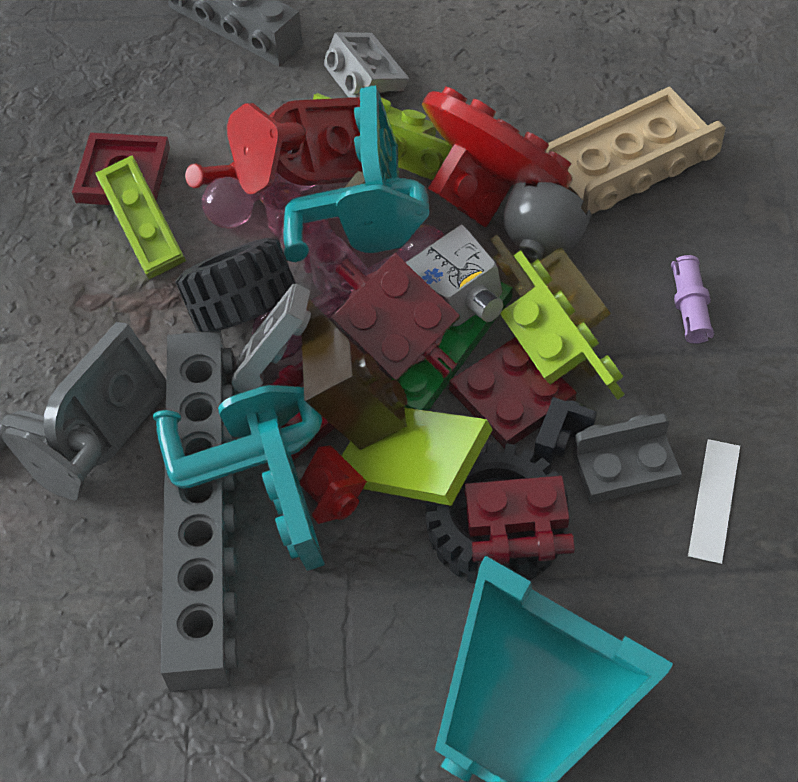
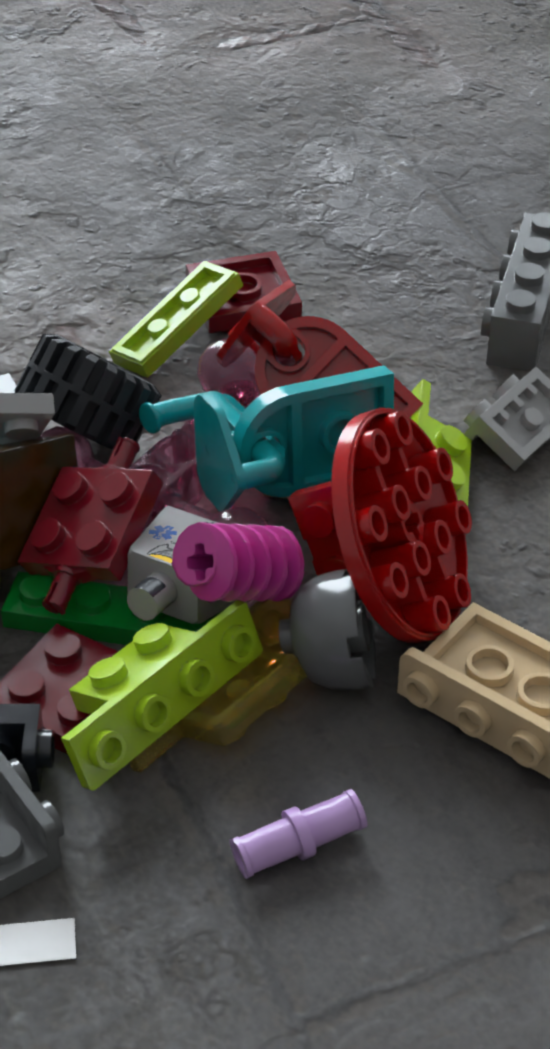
camera: 65 degrees right, 15 degrees down
none -> dark pink piece [172,522,304,602]

